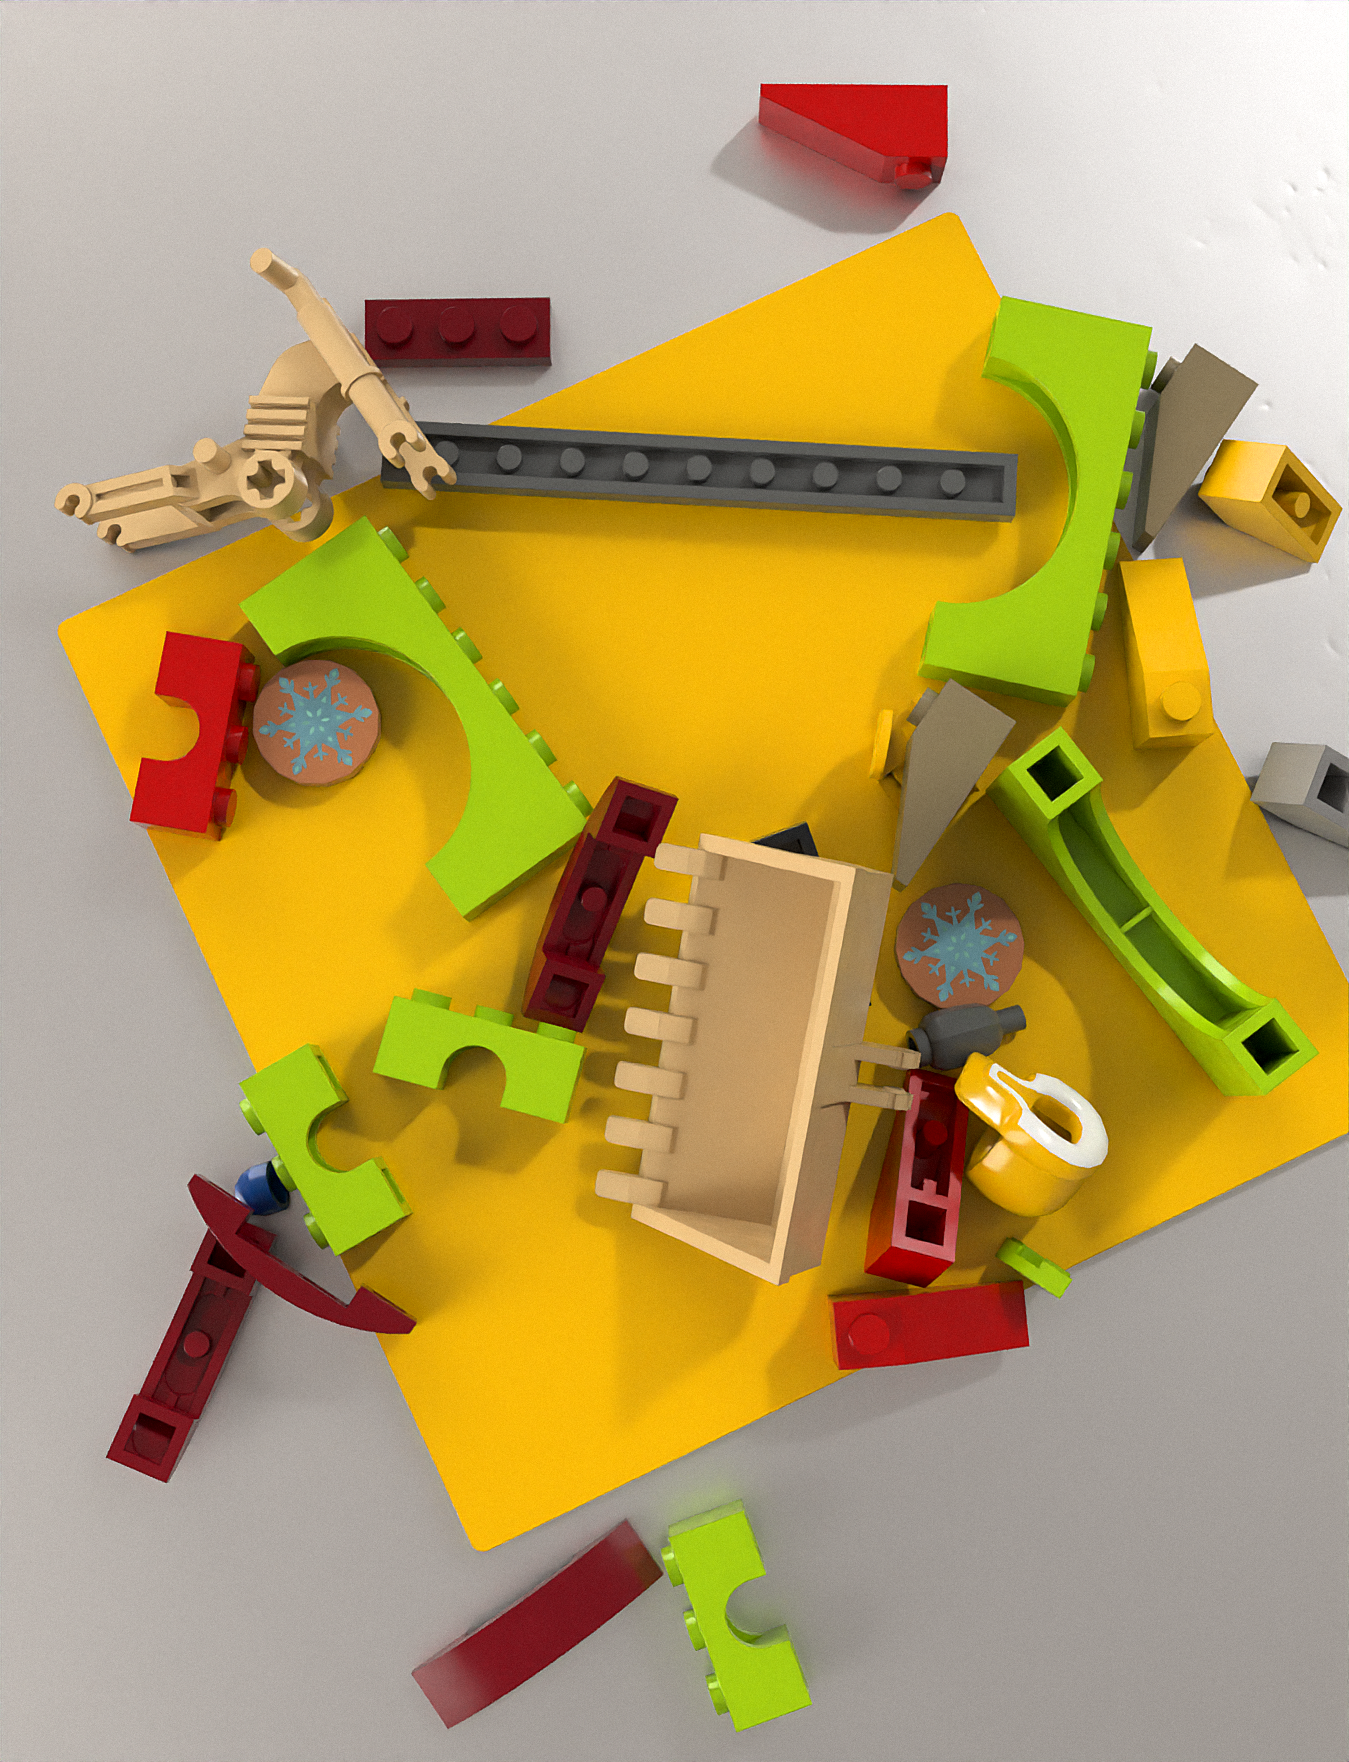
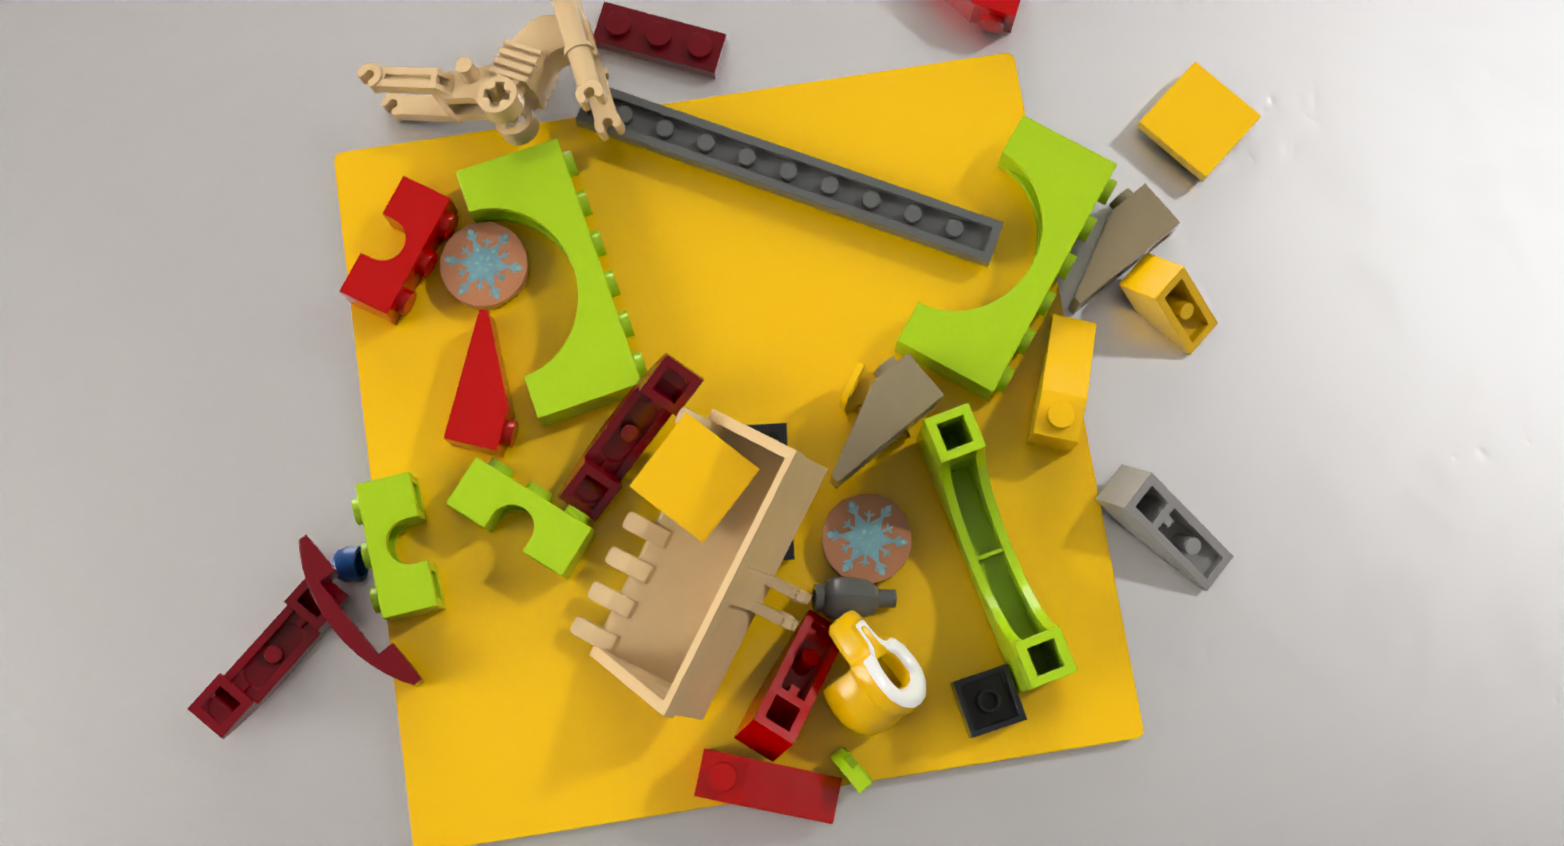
camera: 15 degrees right, 5 degrees down
none -> red slope [444,309,519,458]
none -> yellow tile [629,412,760,543]
none -> black piece [950,664,1027,738]
none -> yellow tile [1137,61,1261,182]

